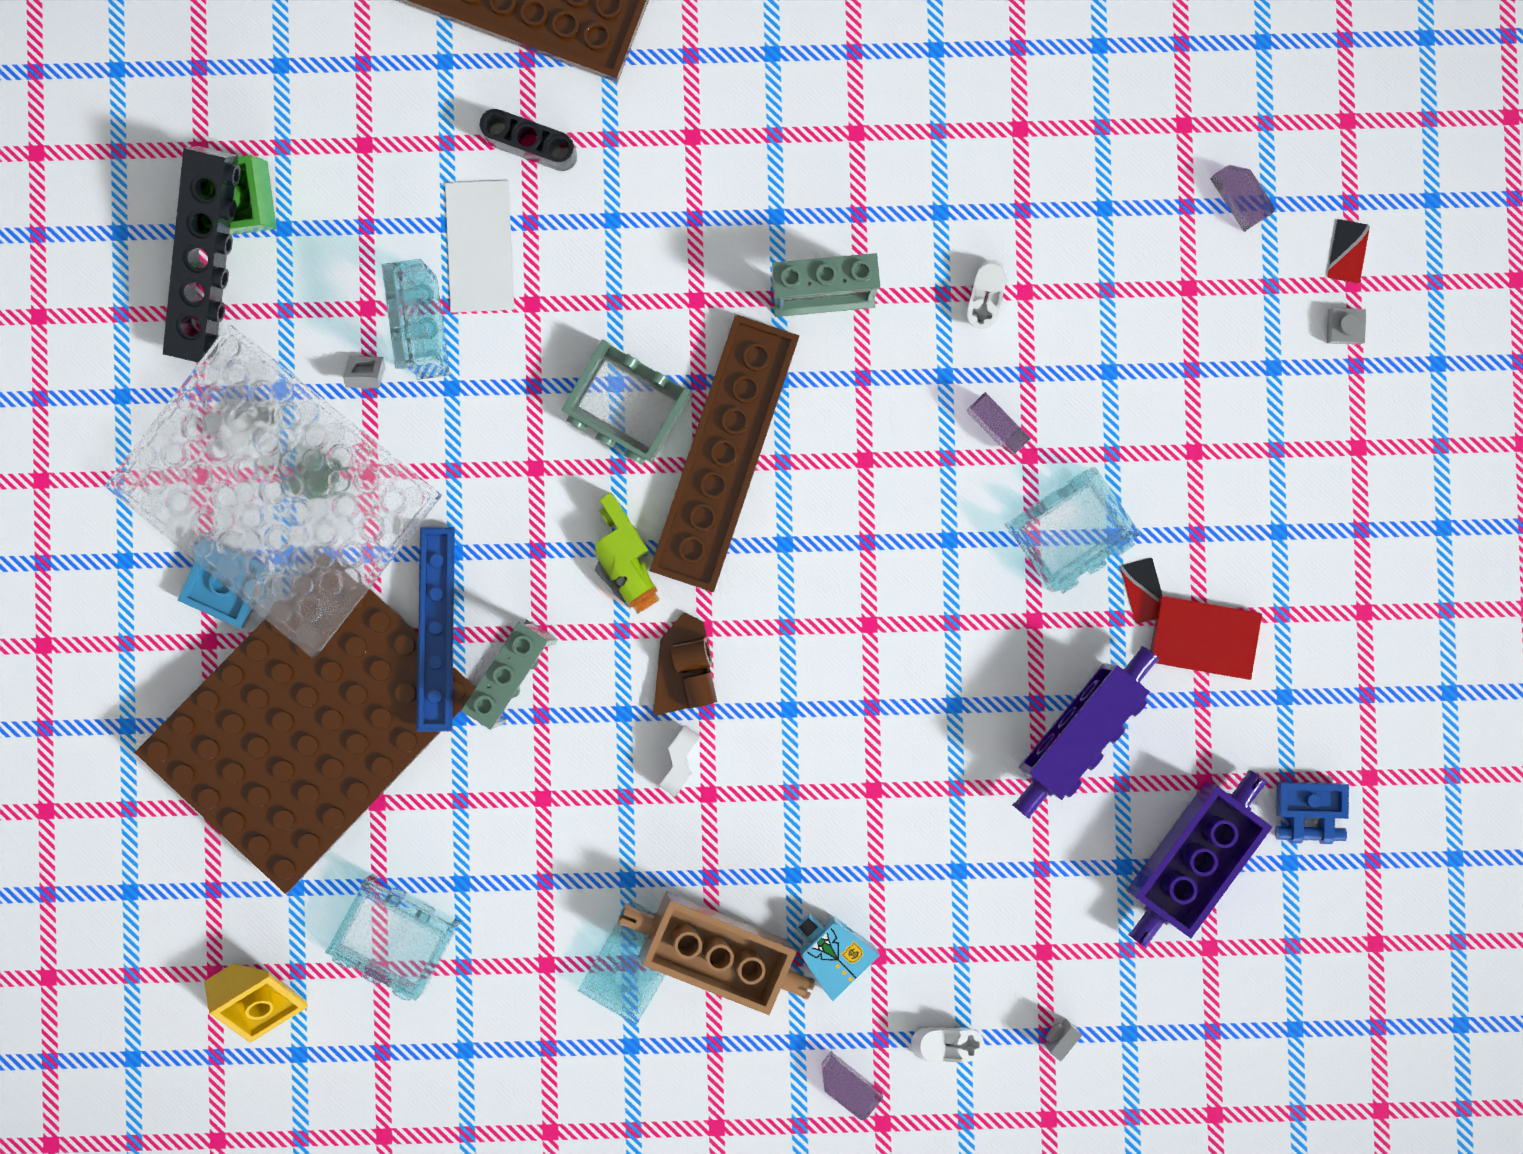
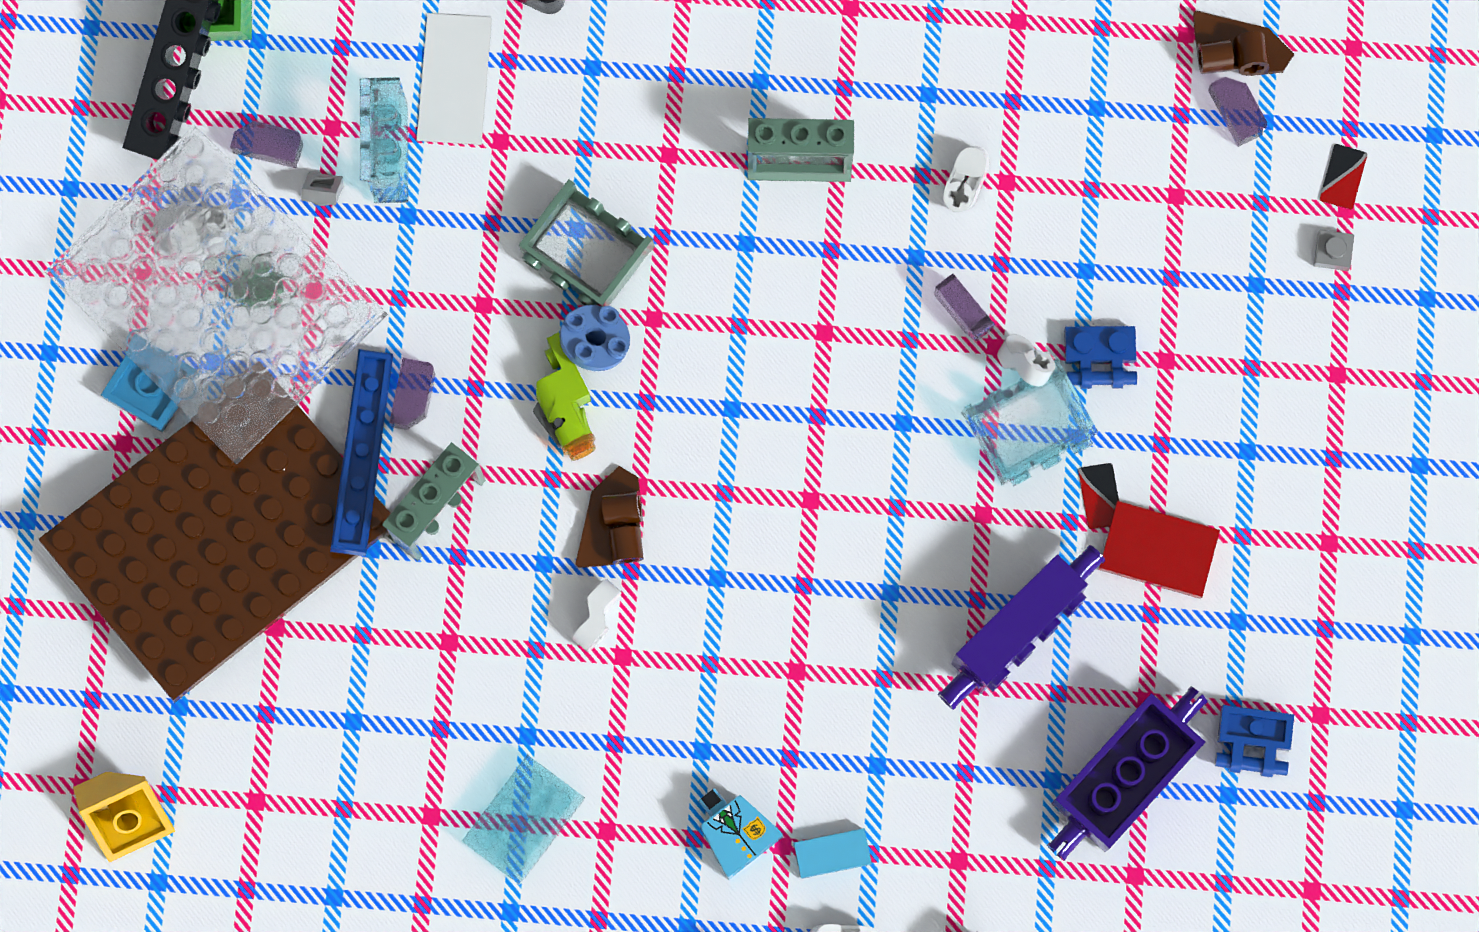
camera: 10 degrees right, 10 degrees down
window [325,874,461,1001] -> none
medium nougat brick [618,891,815,1015] -> none
reddish brown plate [649,314,800,593] -> none
none -> clear purple piece [230,121,304,169]
none -> clear purple piece [389,358,436,430]
none -> medium blue plate [559,305,630,371]
none -> medium azure tile [794,828,872,879]
none -> white piece [997,334,1055,386]
none -> blue plate [1064,326,1137,389]
none -> reddish brown panel [1193,11,1294,76]

